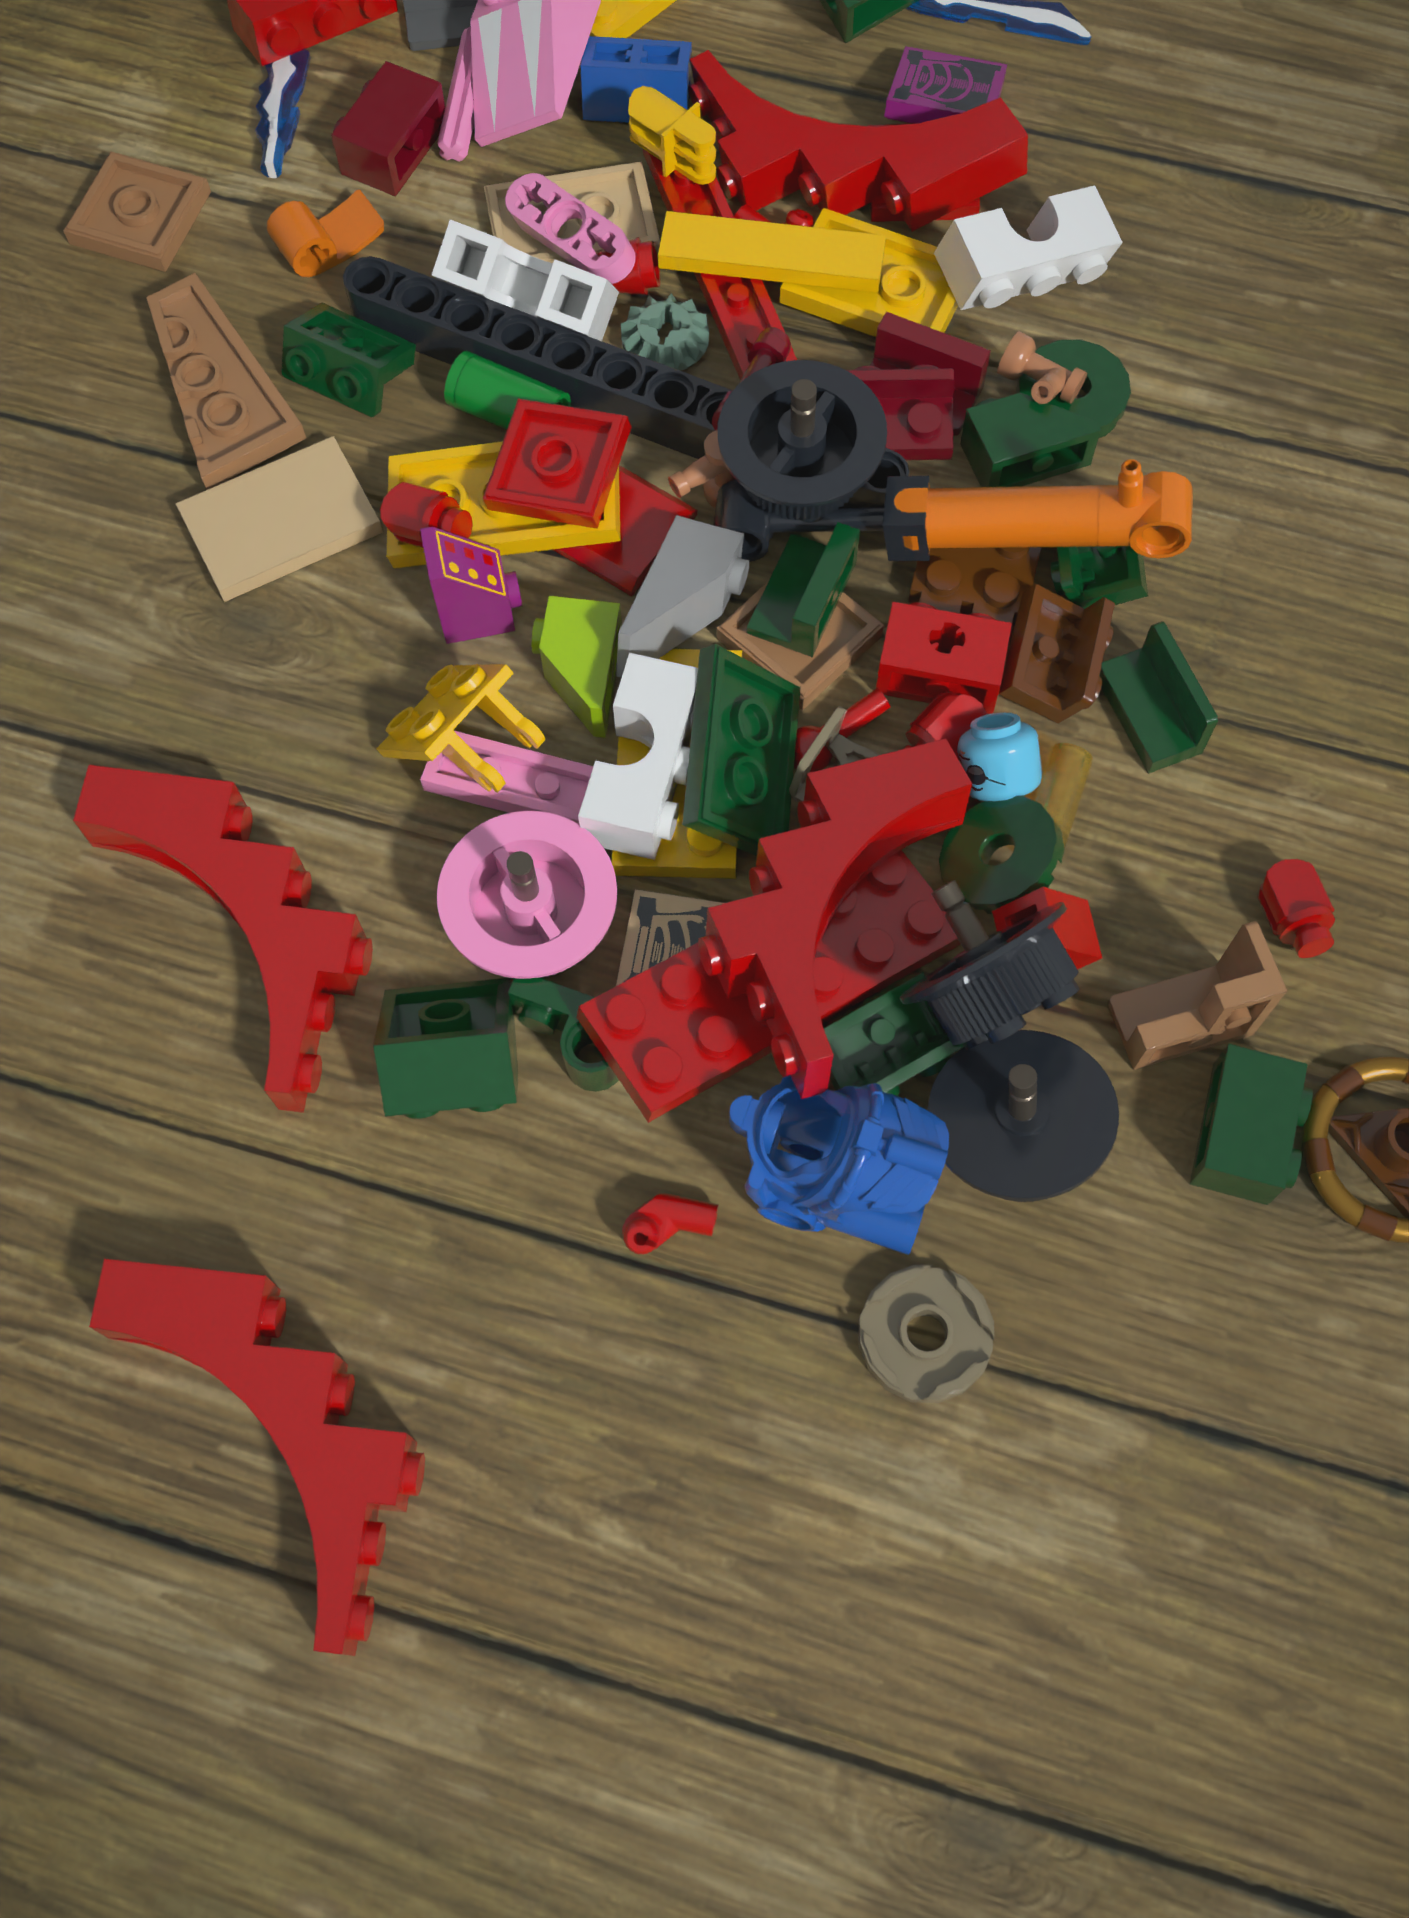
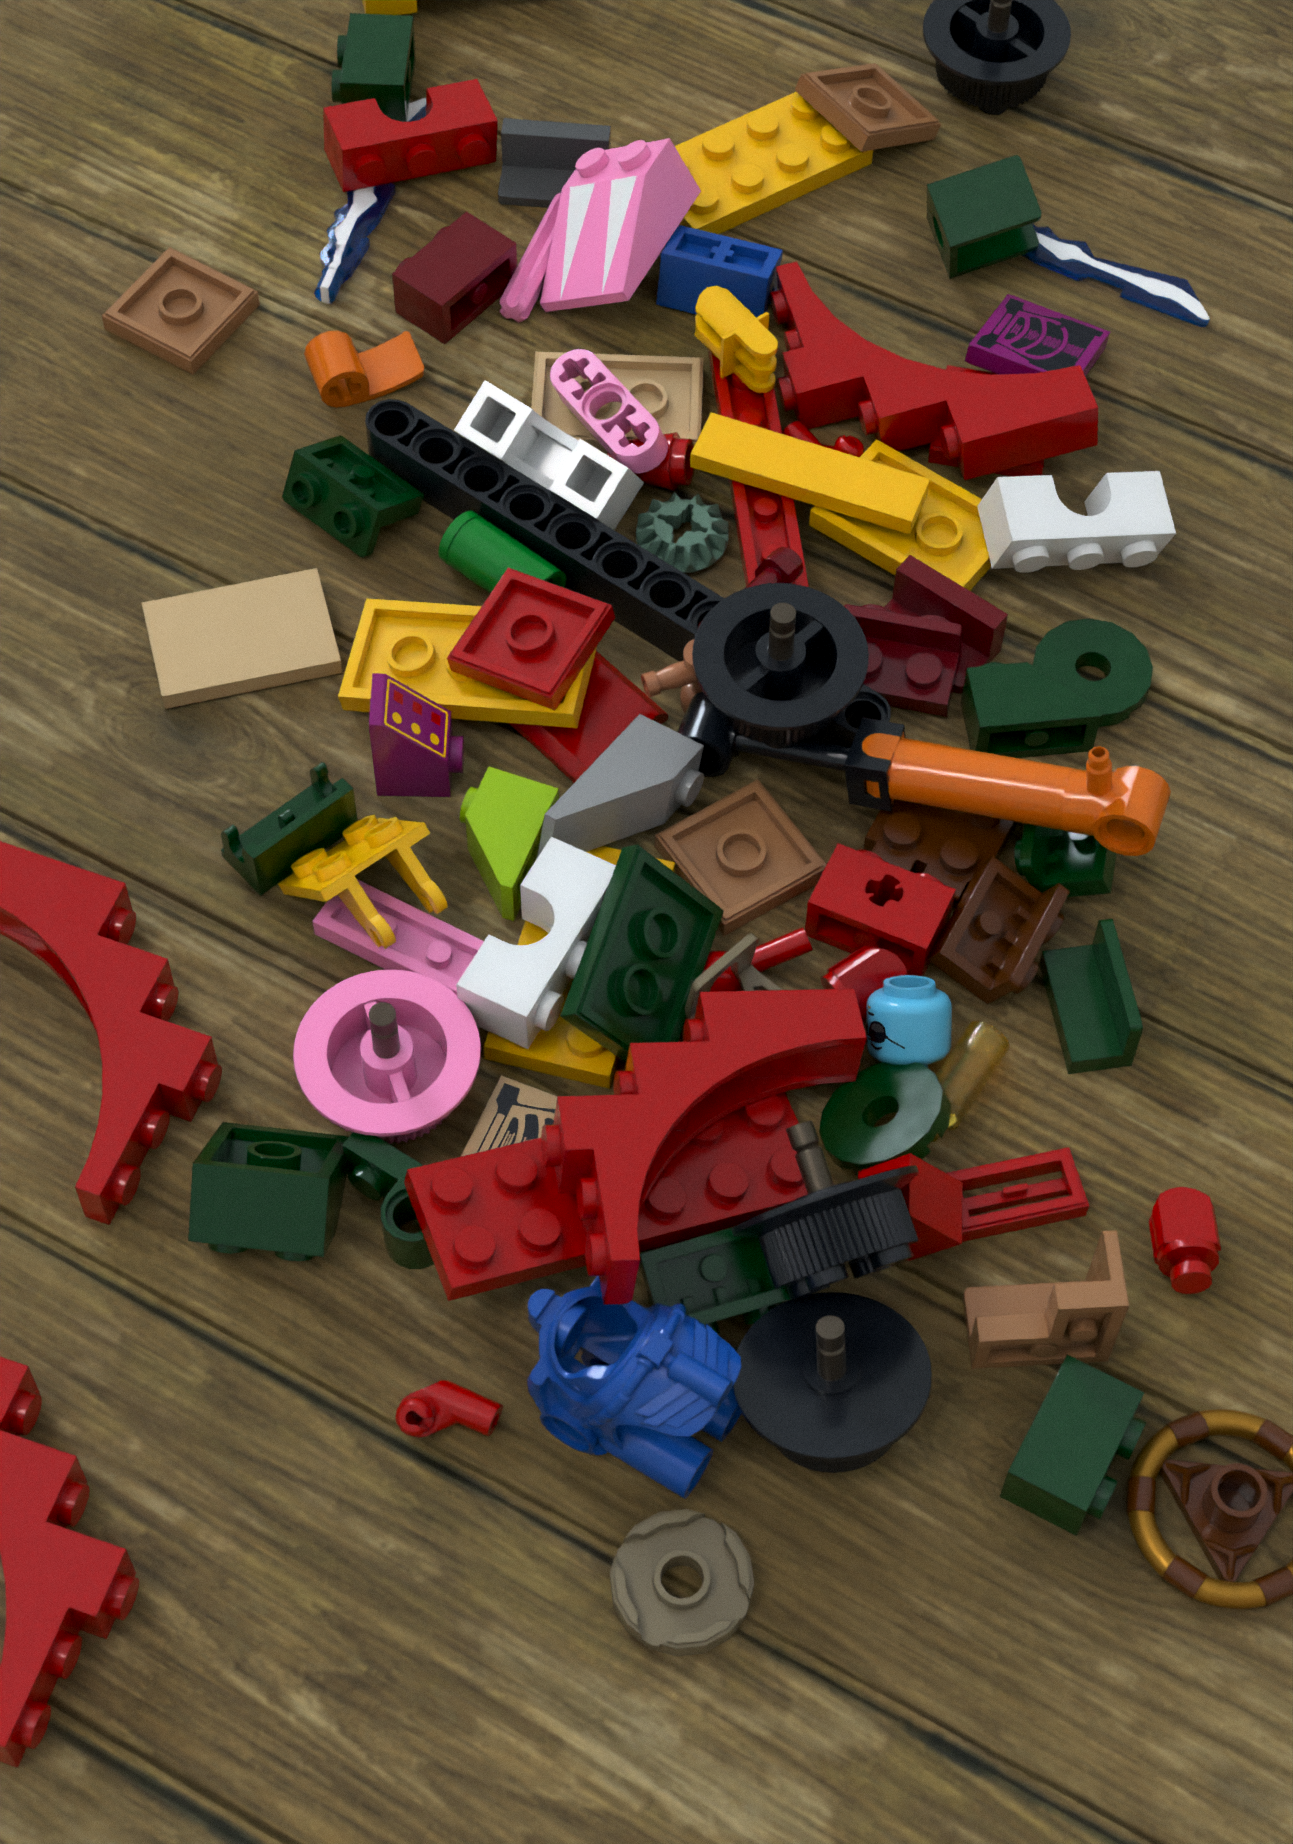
camera: 10 degrees right, 10 degrees down
medium nougat wing [146,273,306,490] -> none
red arm [380,482,473,549] -> none
dark green panel [746,522,860,657] -> none
nougat piece [997,331,1087,404] -> none
none -> dark green hinge [221,762,358,896]
none -> red tile [947,1147,1089,1242]

